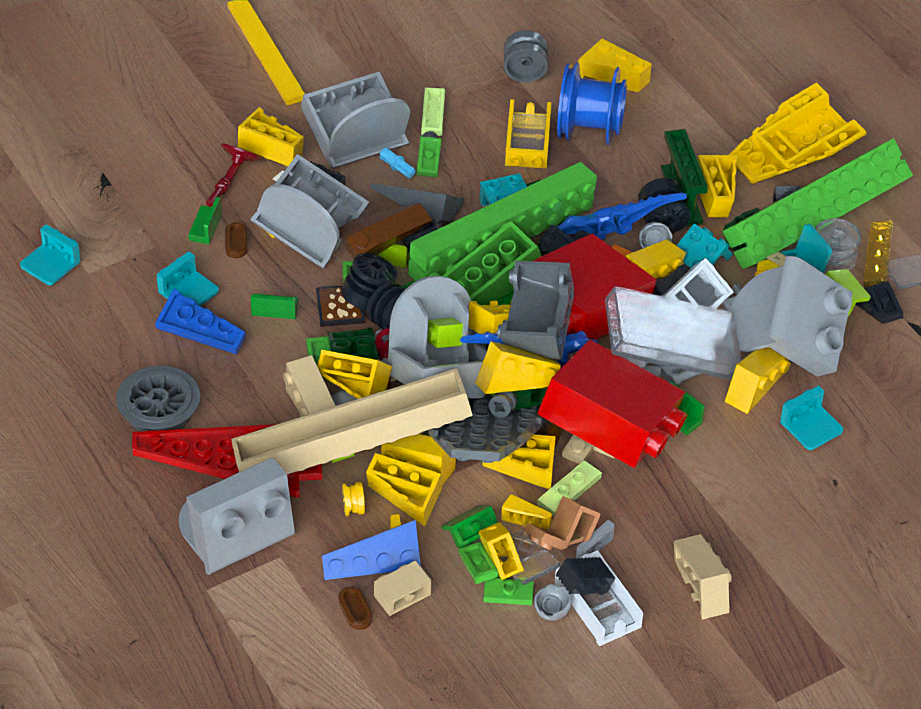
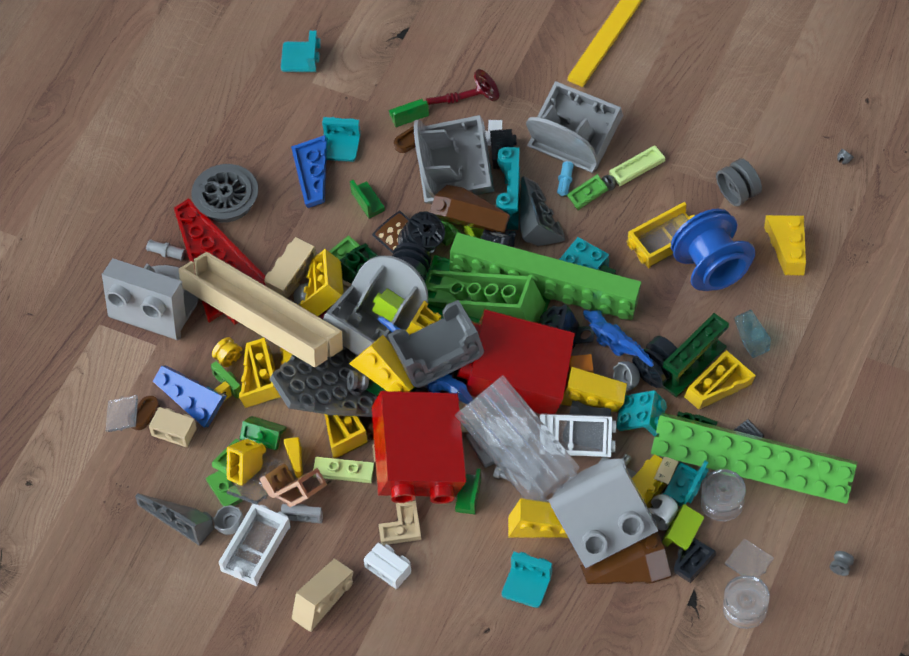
camera: 60 degrees right, 10 degrees up
yellow wedge [237,107,304,166] -> none
black brick [556,557,615,596] -> none
yellow wedge [729,82,867,184] -> none
clear yellow tile [864,221,893,287] -> none
none -> clear piece [106,395,138,432]
none -> dark grey wedge [135,493,214,546]
none -> light grey pin [146,239,186,261]
none -> bright green plate [211,361,241,399]
none -> white brick [364,543,411,589]
none -> tan plate [378,501,421,545]
none -> teal piece [496,147,520,230]
none -> reddish brown wedge [580,532,671,584]
none -> clear light blue slope [734,310,771,358]

